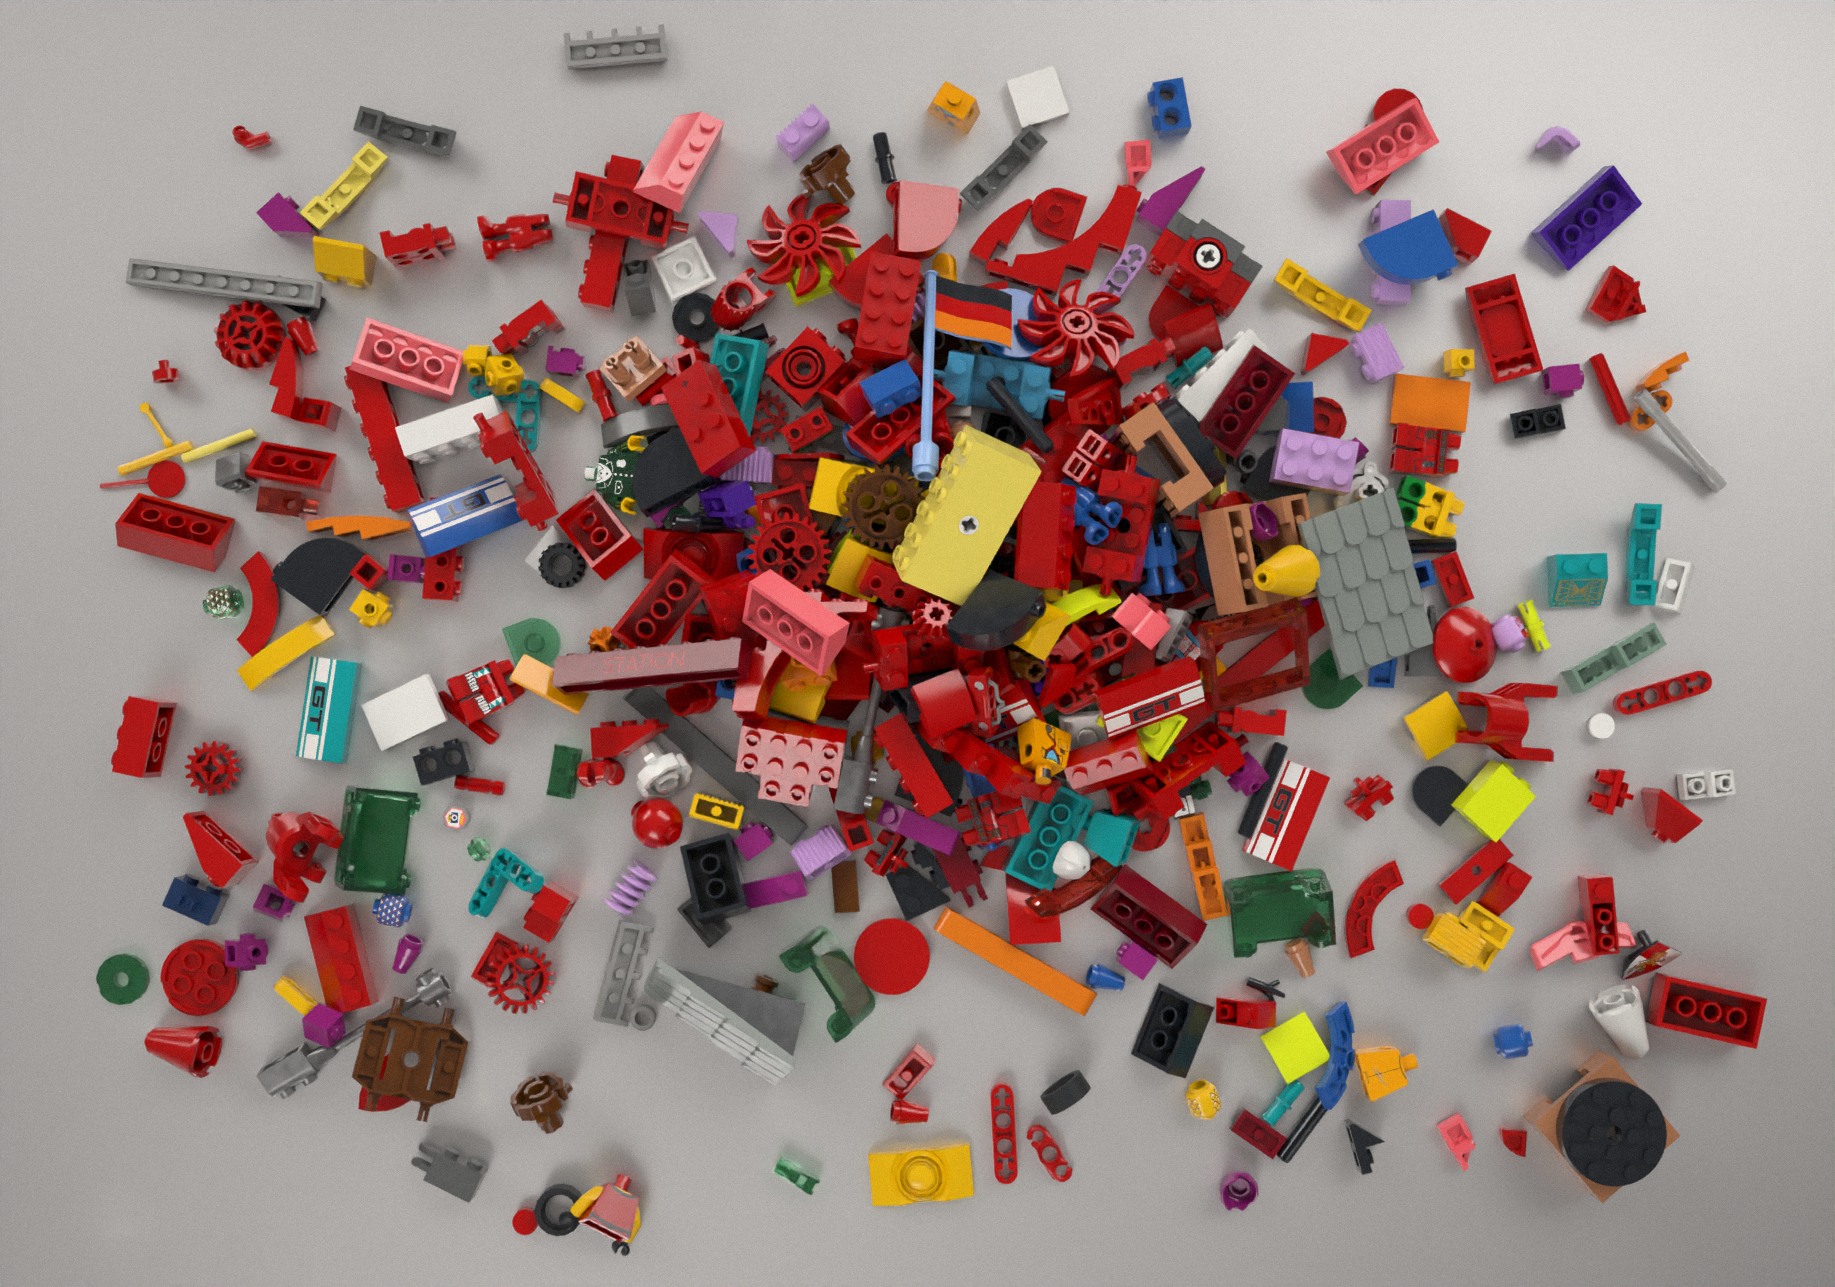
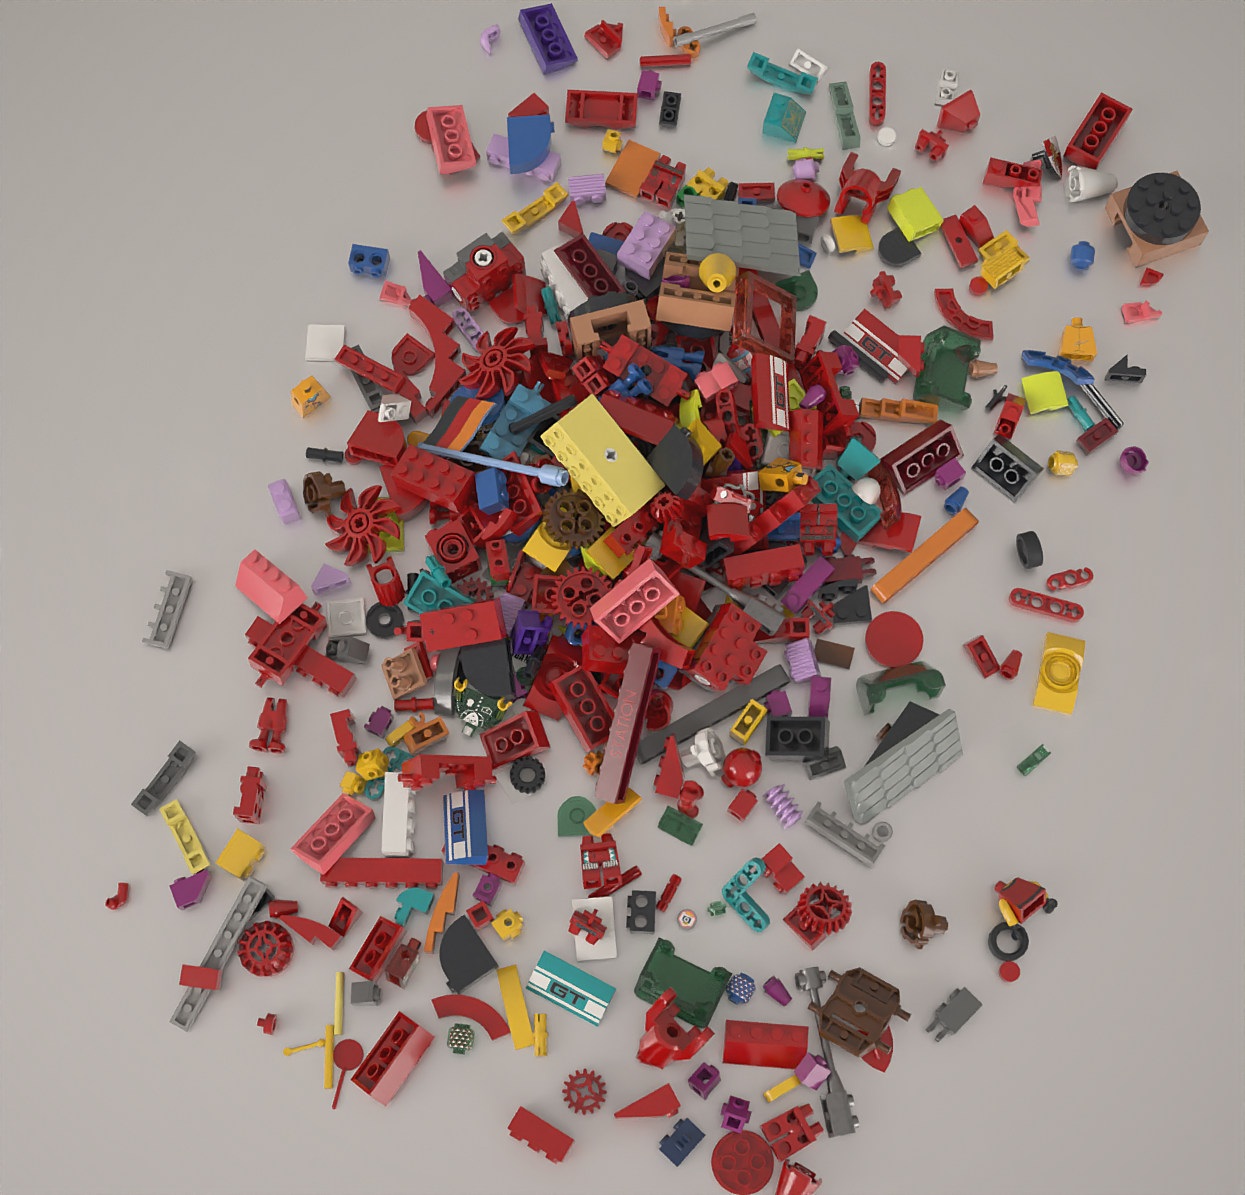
camera: 70 degrees left, 15 degrees down
none -> red slope [179,964,223,990]
none -> red tile [334,345,406,394]
none -> white slope [378,394,411,422]
none -> teal brick [394,888,436,928]
none -> orange brick [403,712,450,755]
none -> teal axle [425,555,451,588]
none -> red slope [481,508,519,541]
none -> yellow pin [532,1014,549,1056]
none -> red hips [568,909,607,945]
none -> red brick [727,789,758,823]
none -> red hips [759,1104,824,1162]
none -> magenta cone [799,384,826,409]
none -> white tile [820,234,836,253]
none -> red slope [897,335,925,377]

